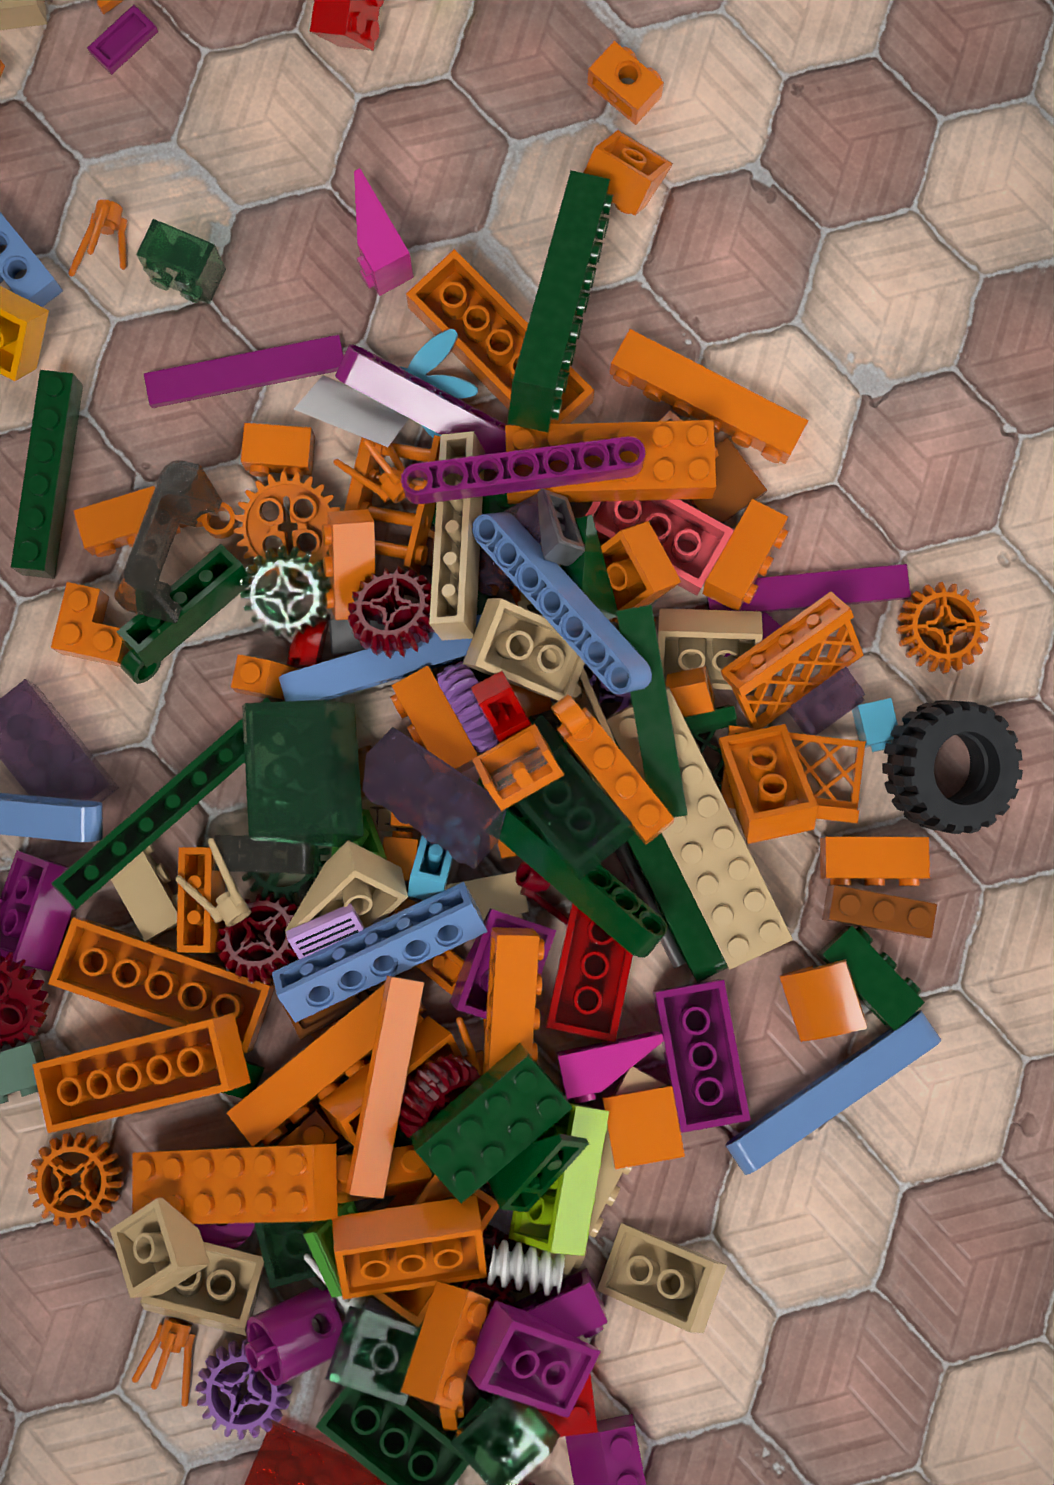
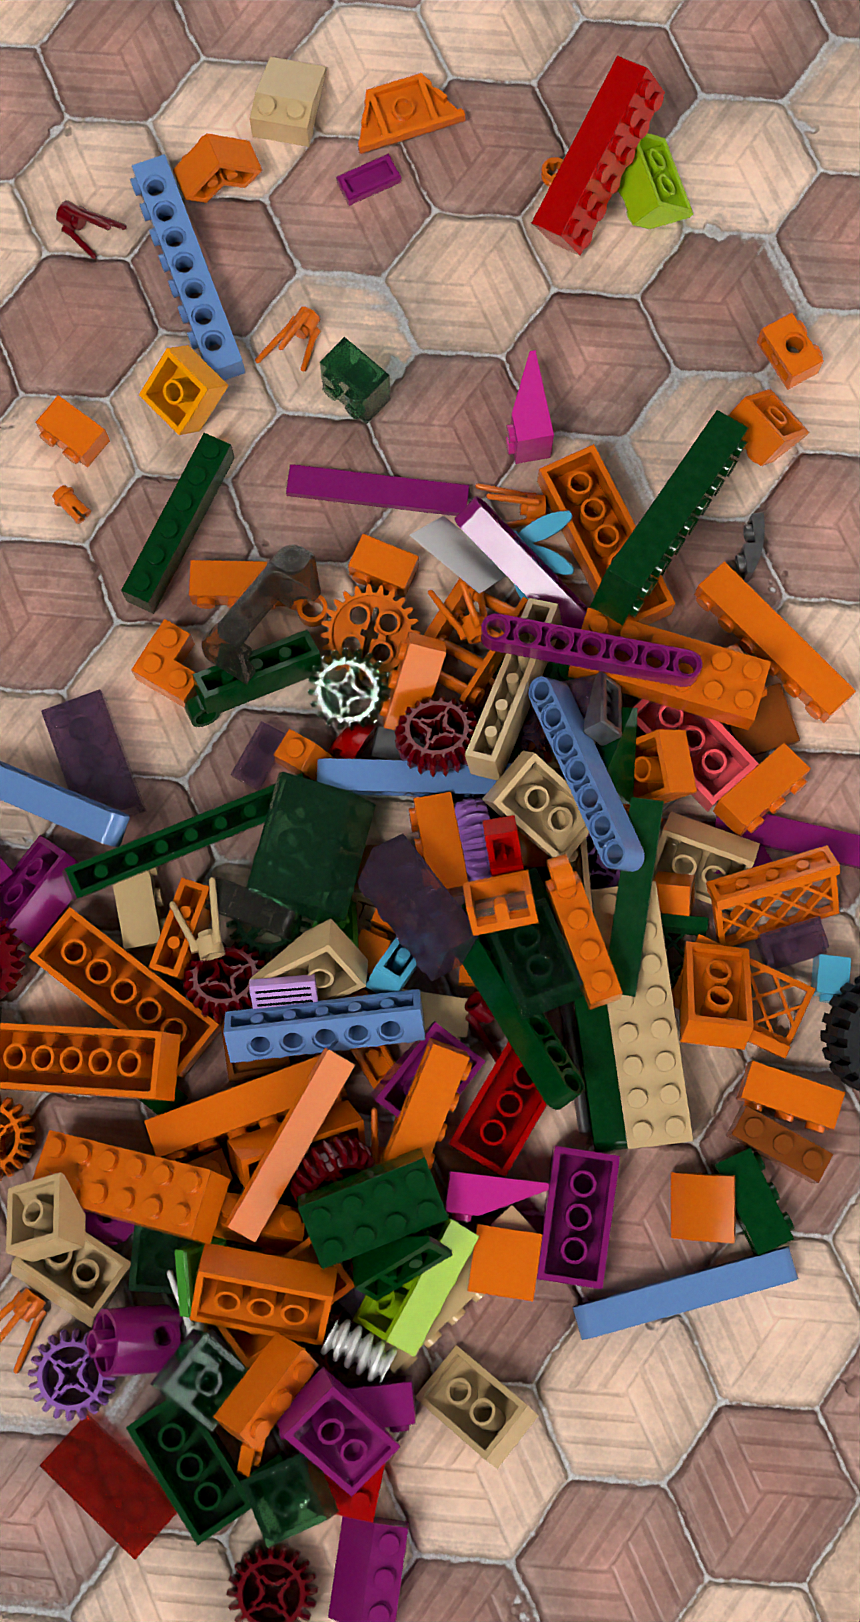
camera: 20 degrees right, 5 degrees down
none -> clear purple plate [231,721,286,791]
none -> orange plant [475,483,546,528]
none -> flat silver slope [735,512,765,582]

